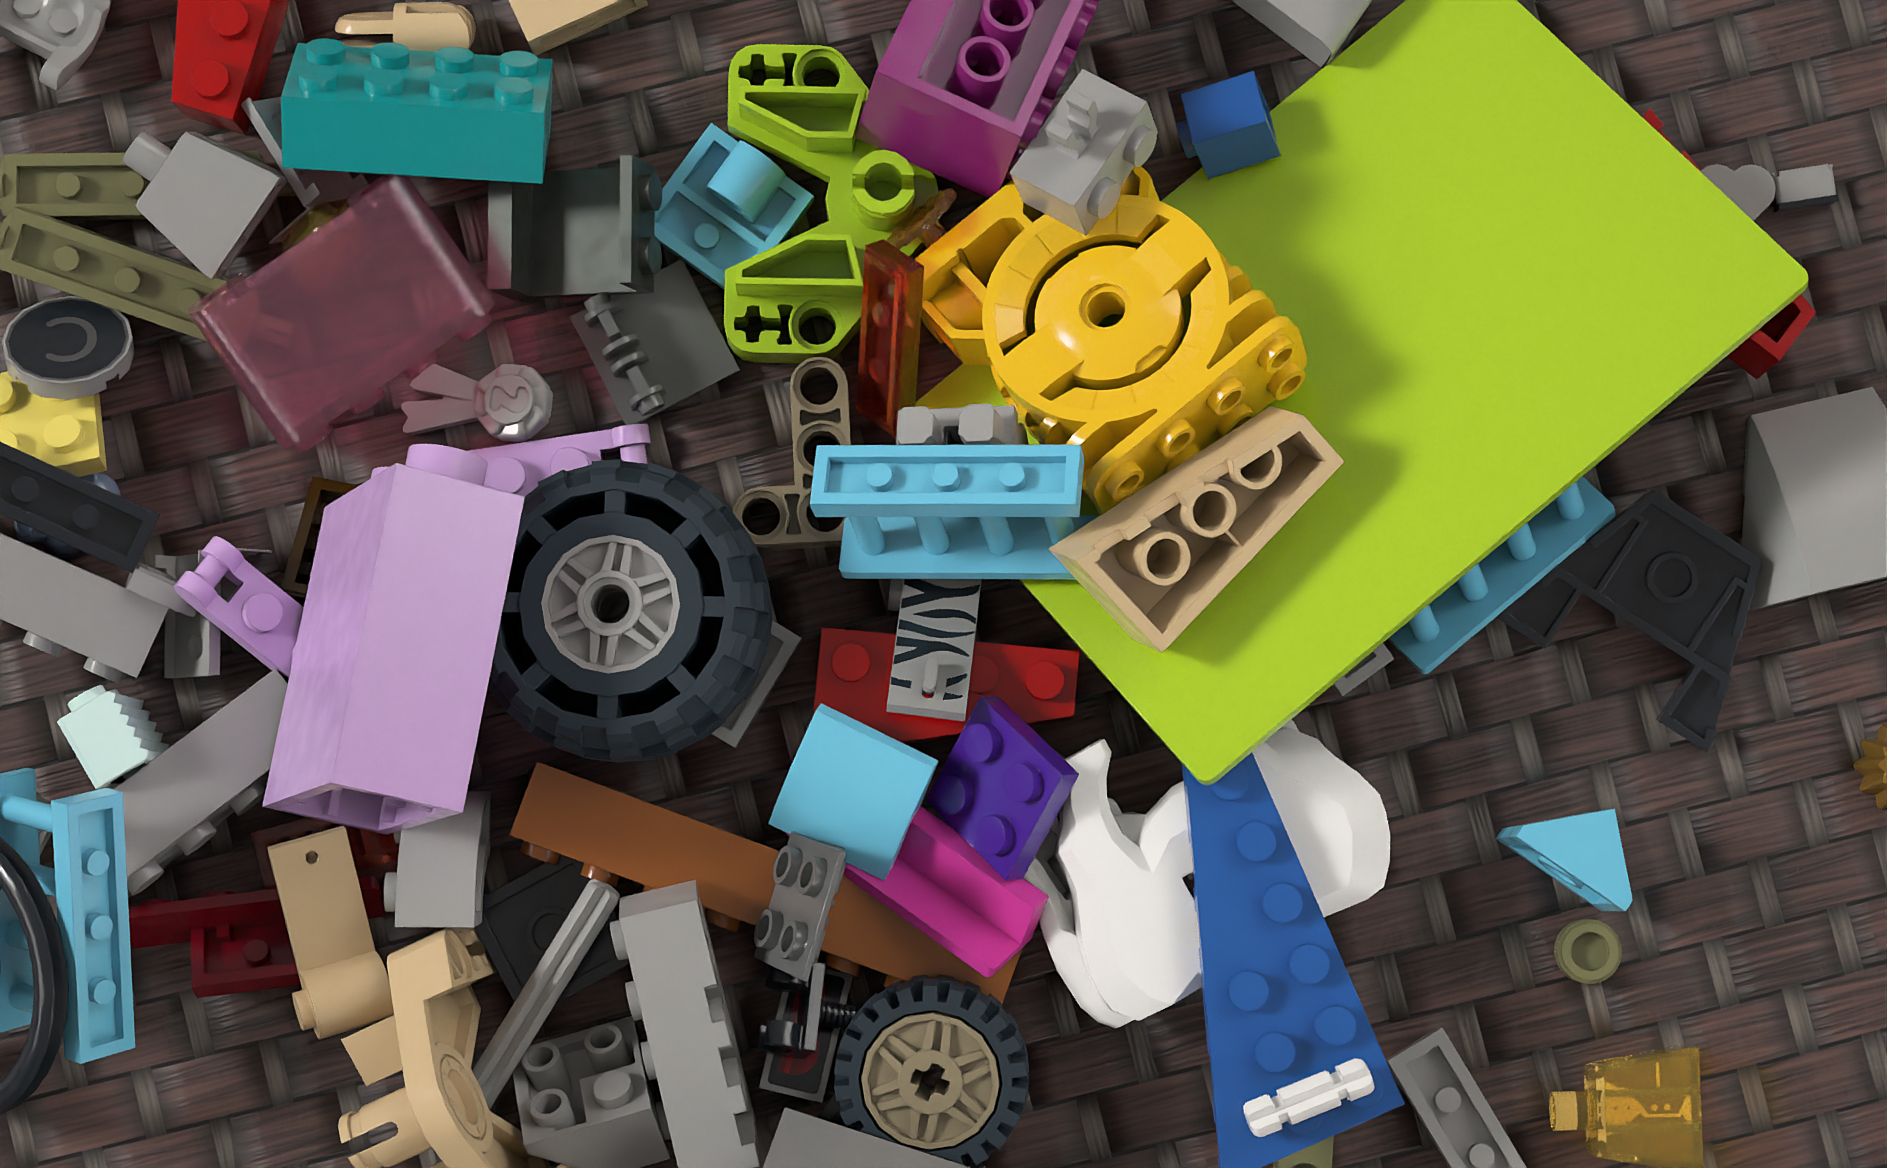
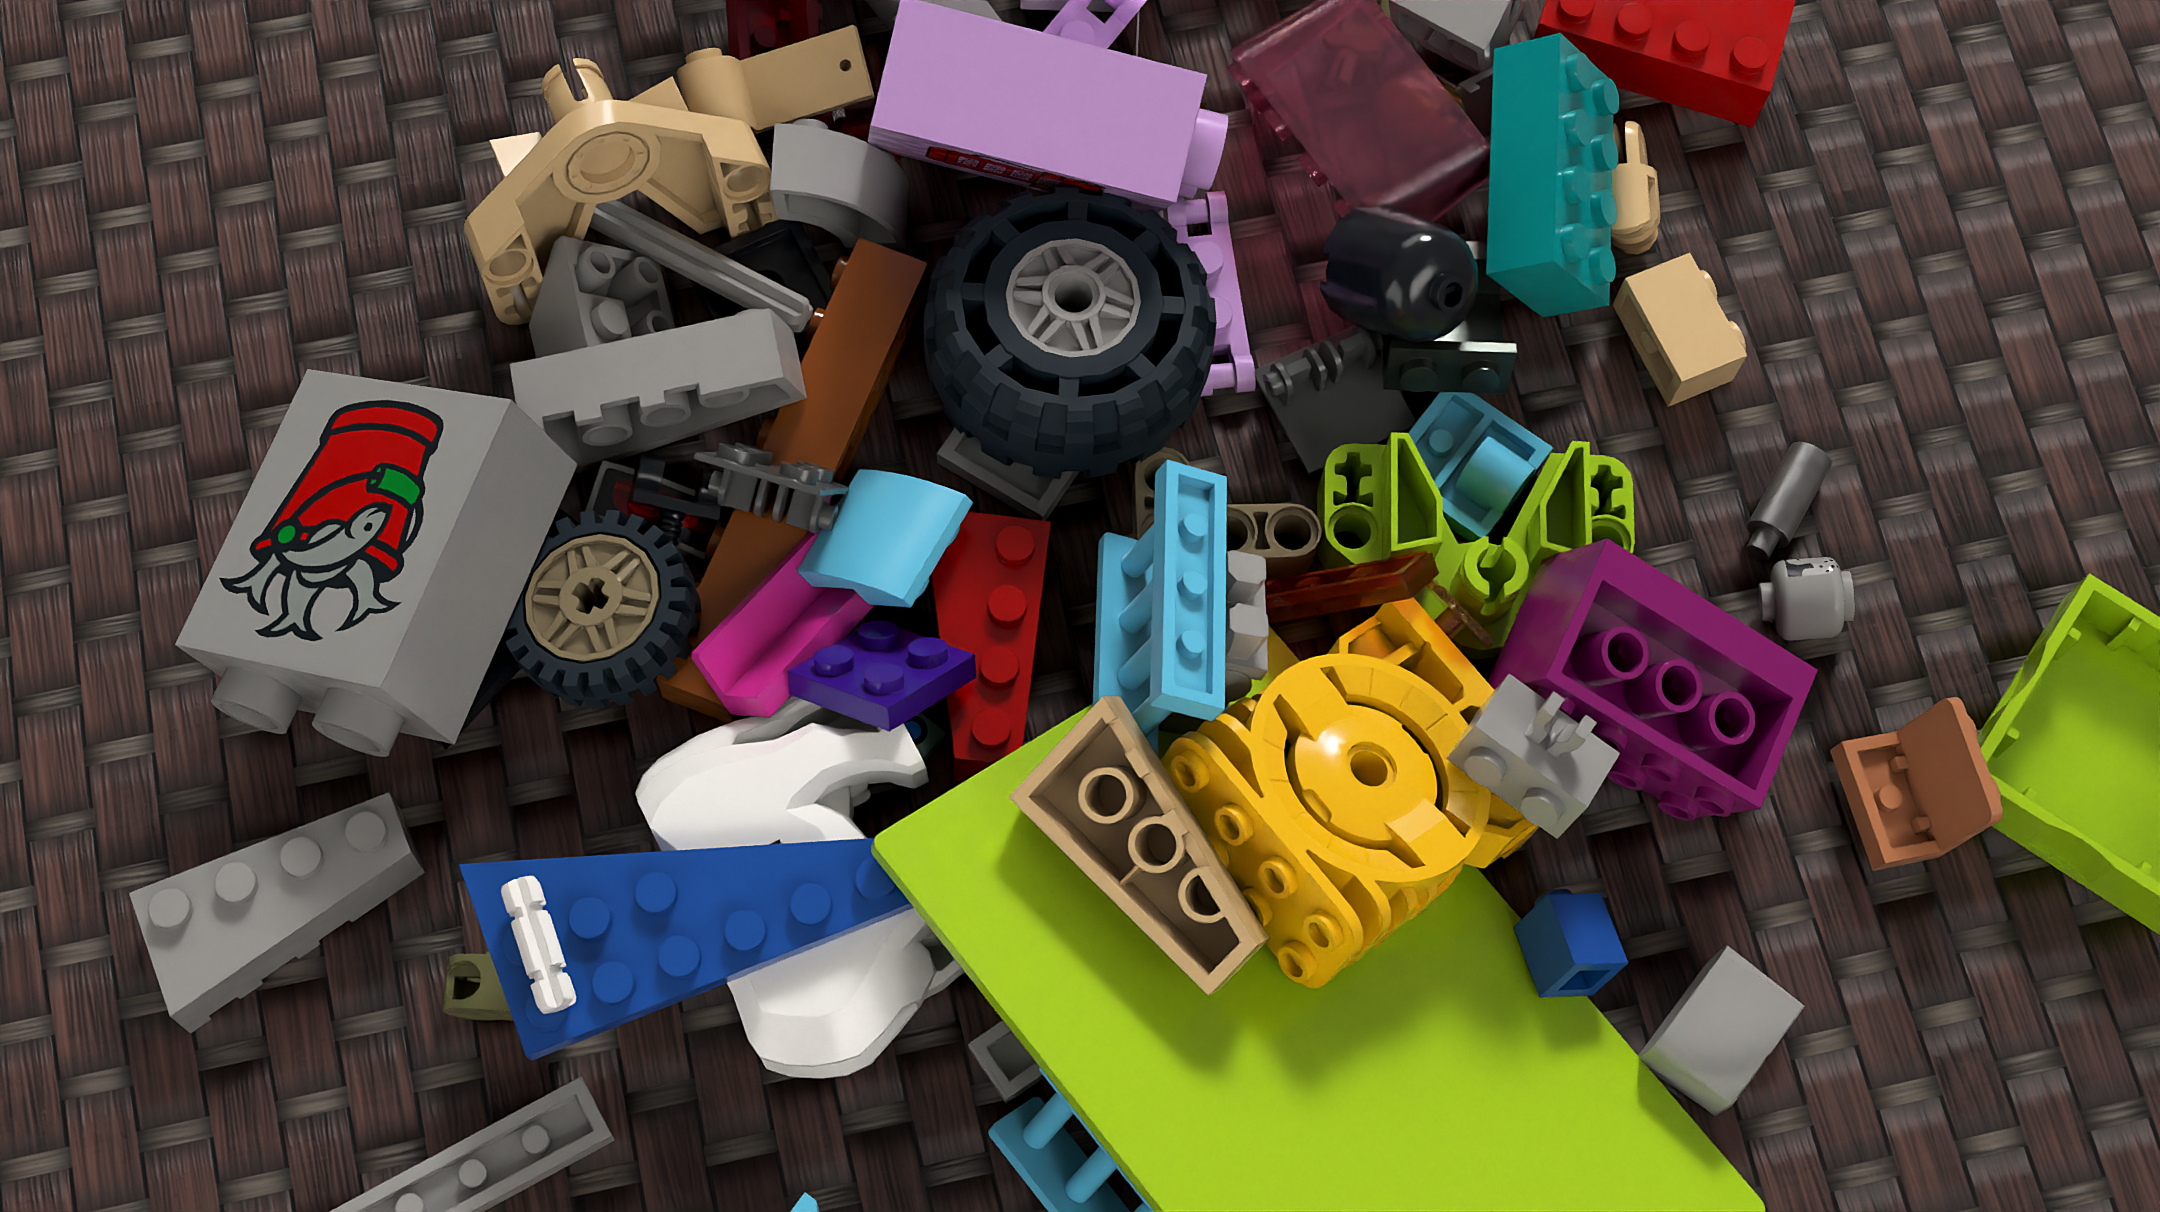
camera: 90 degrees right, 15 degrees down
light grey piece [401,360,553,442] -> none
light grey door [886,579,982,721] -> none
none -> black cylinder [1320,204,1479,343]

